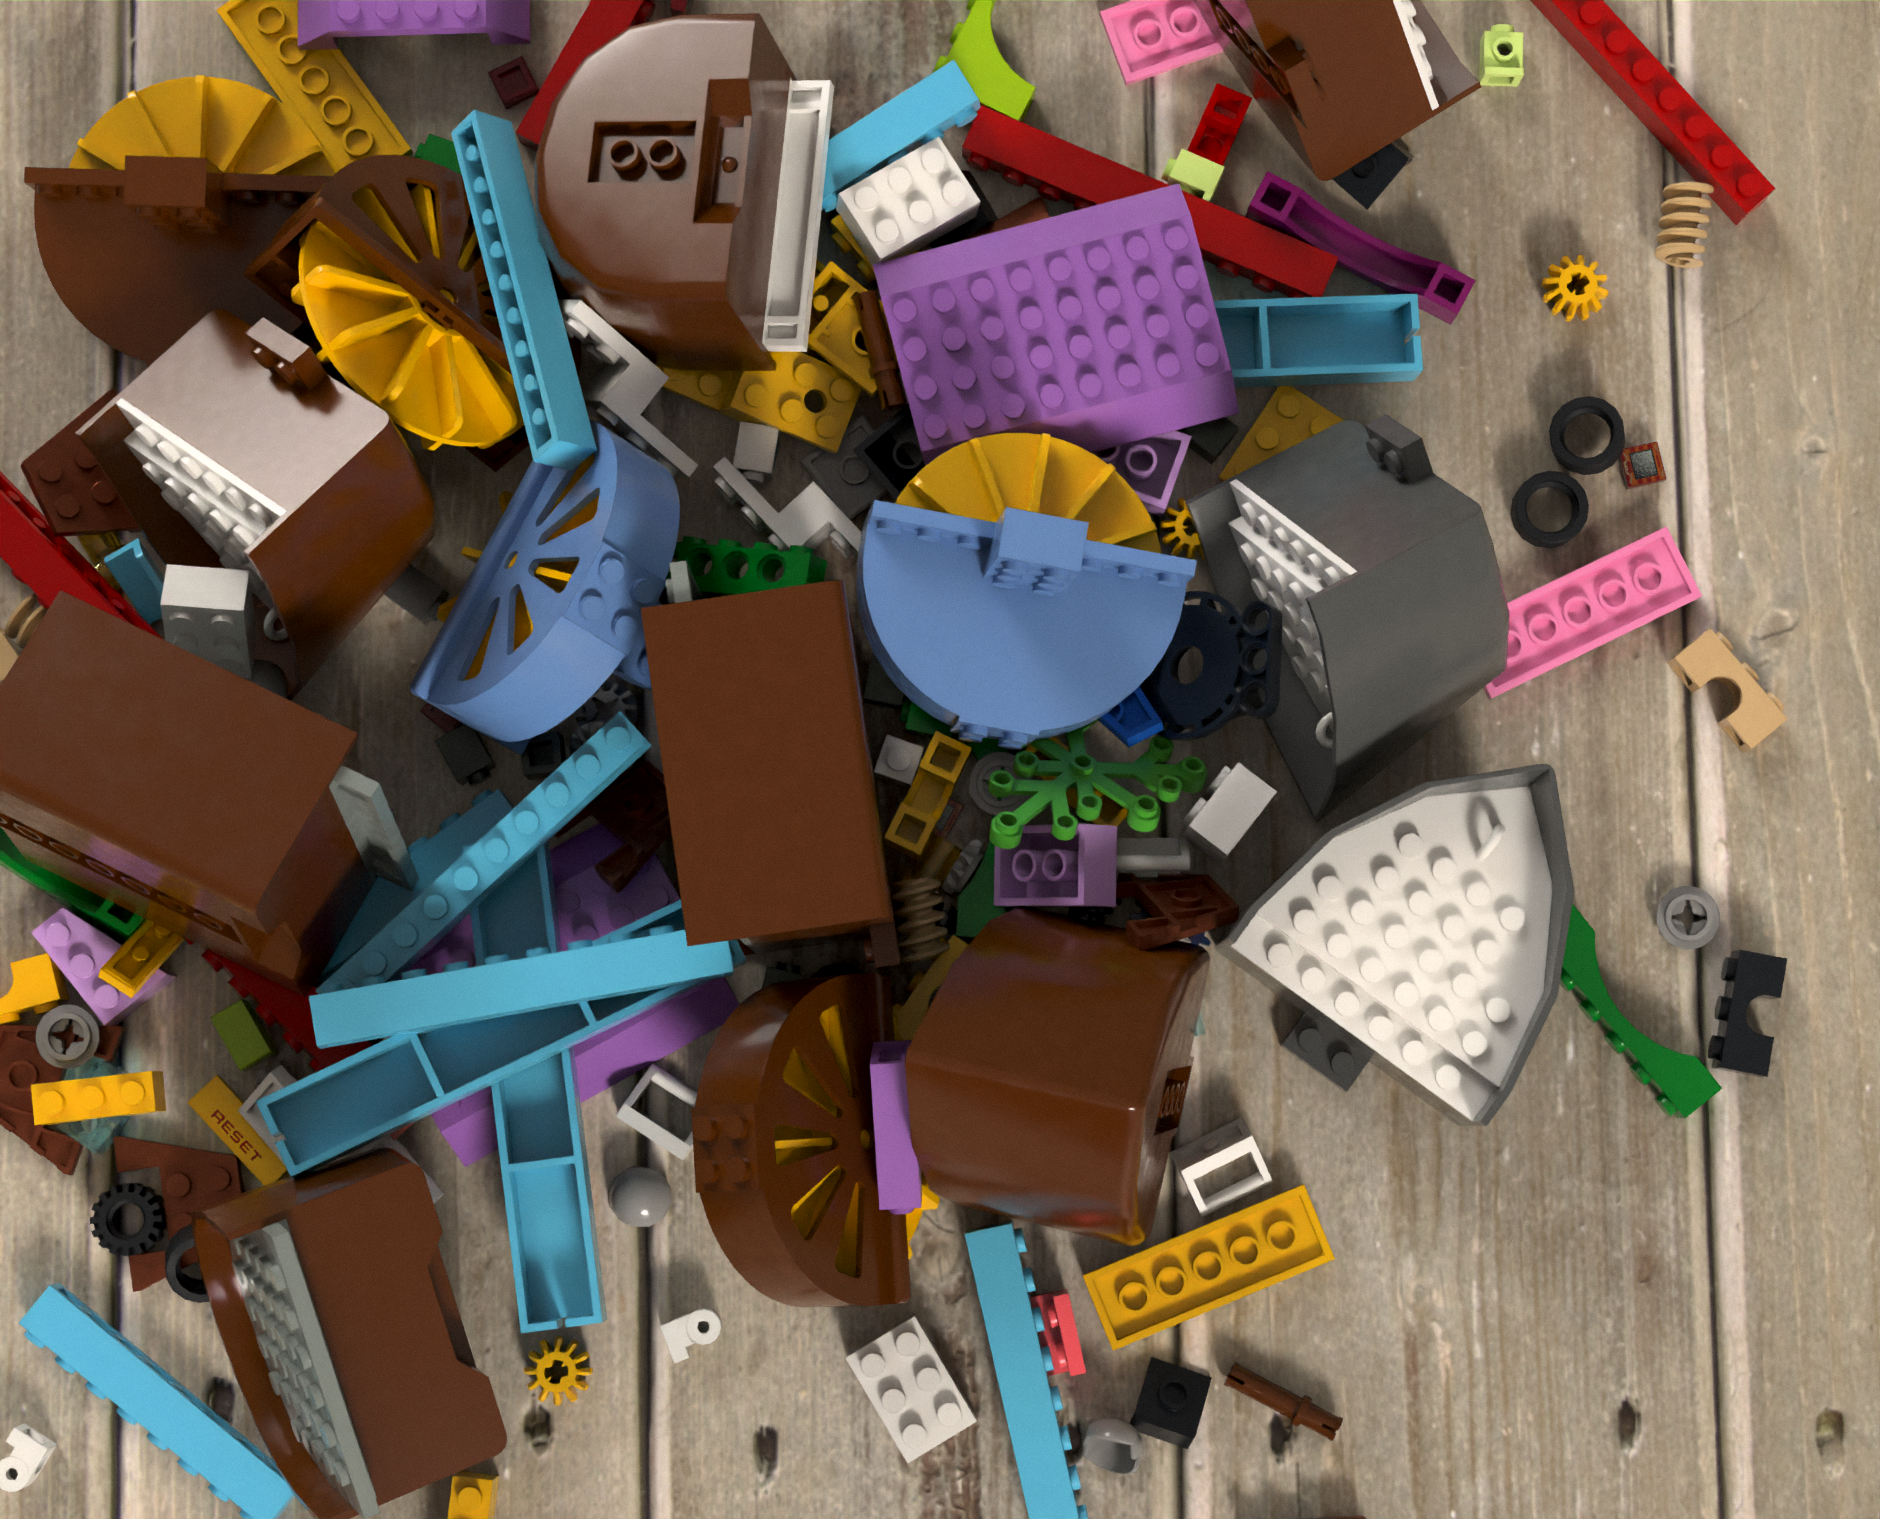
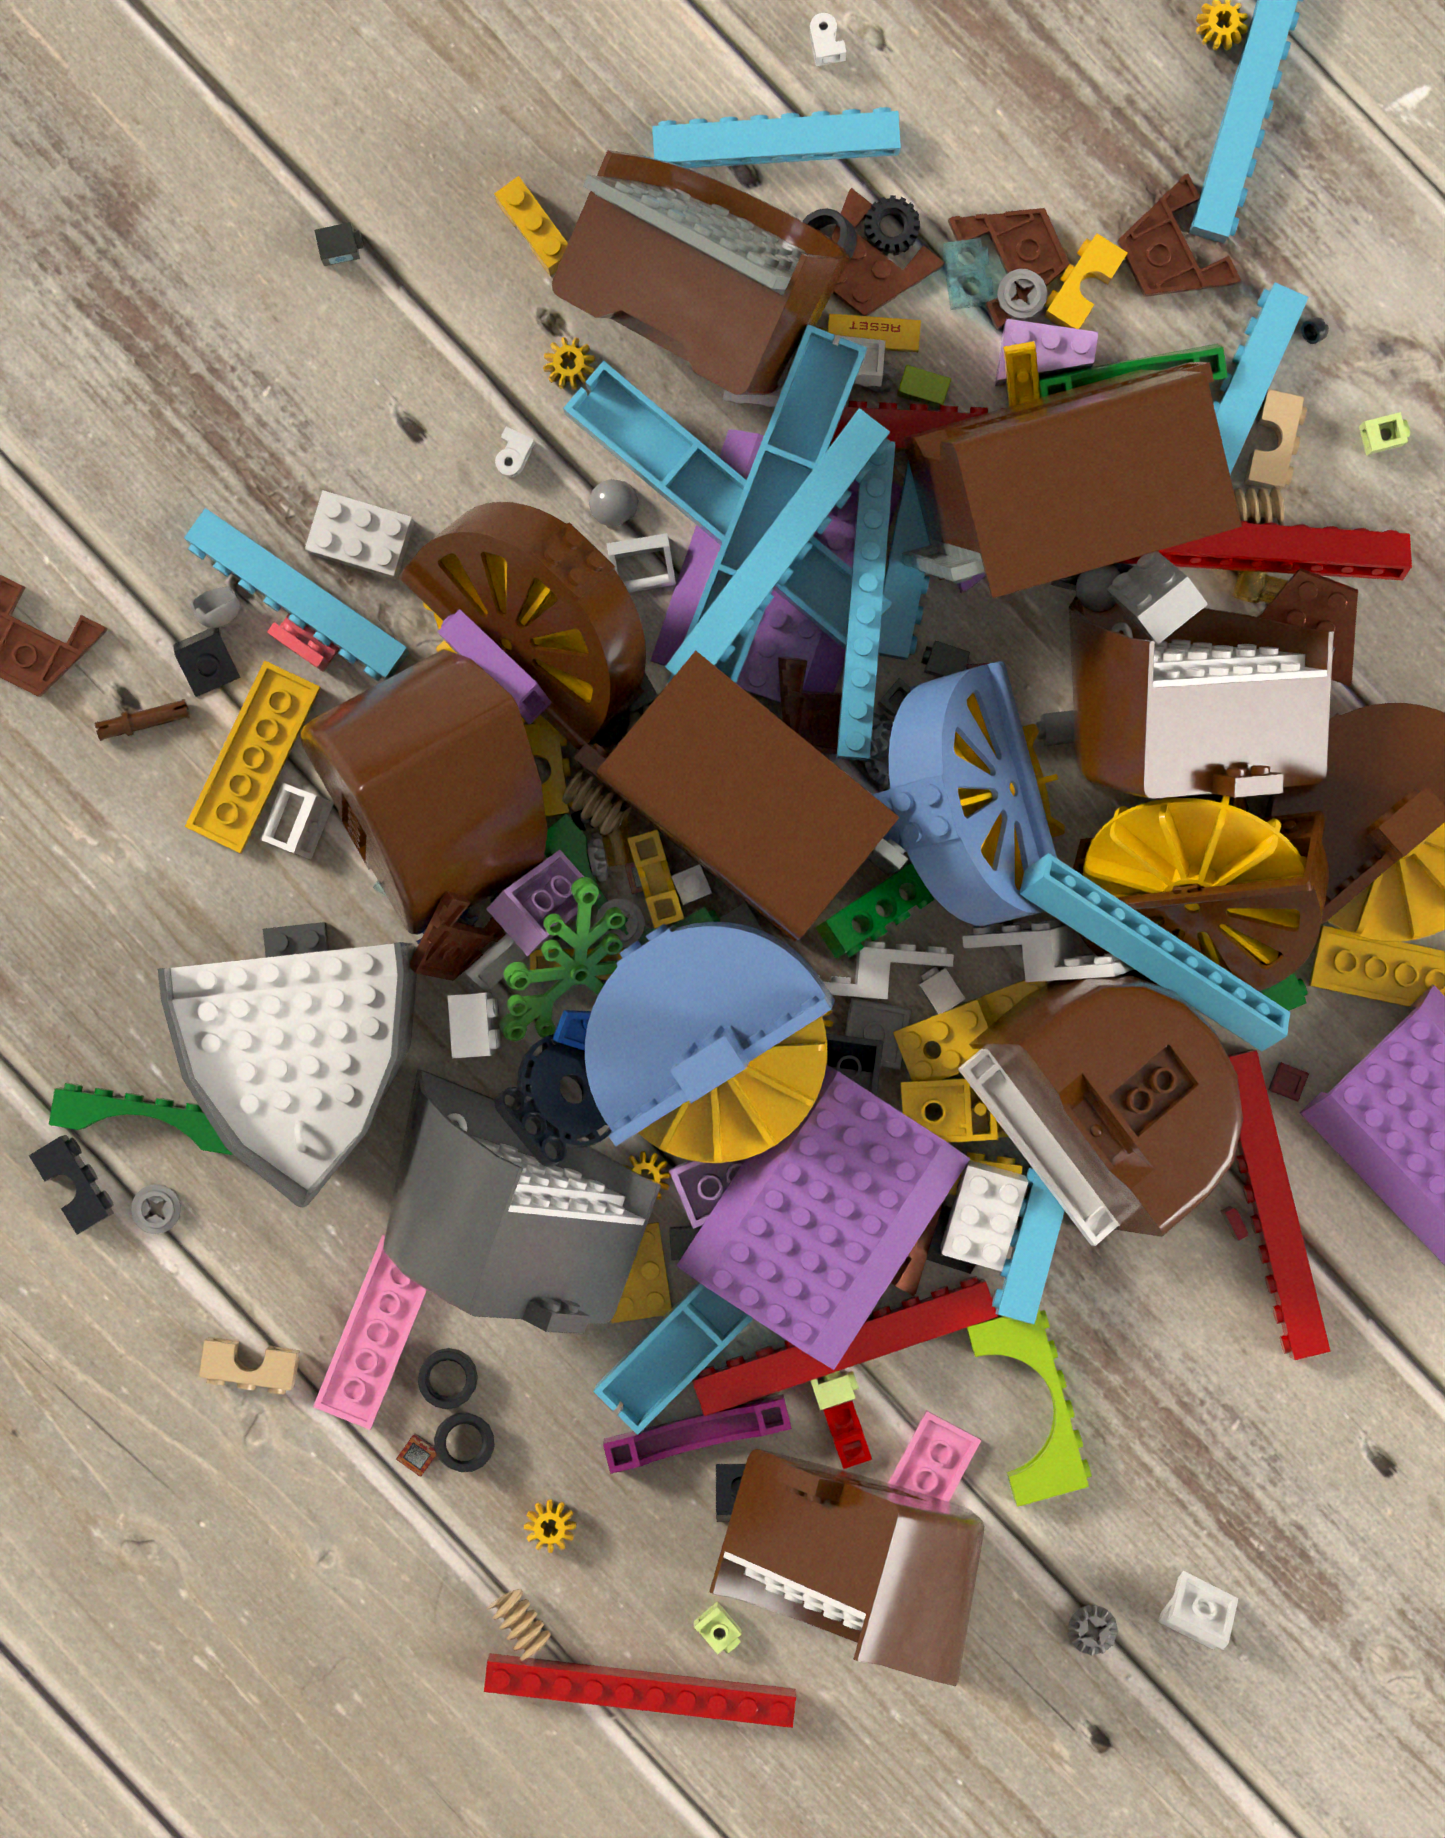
camera: 135 degrees right, 5 degrees up
yellow arch [31,1071,166,1125] -> none
medium azure panel [104,538,165,624] -> none
reddish brown pin [852,291,907,412] -> none

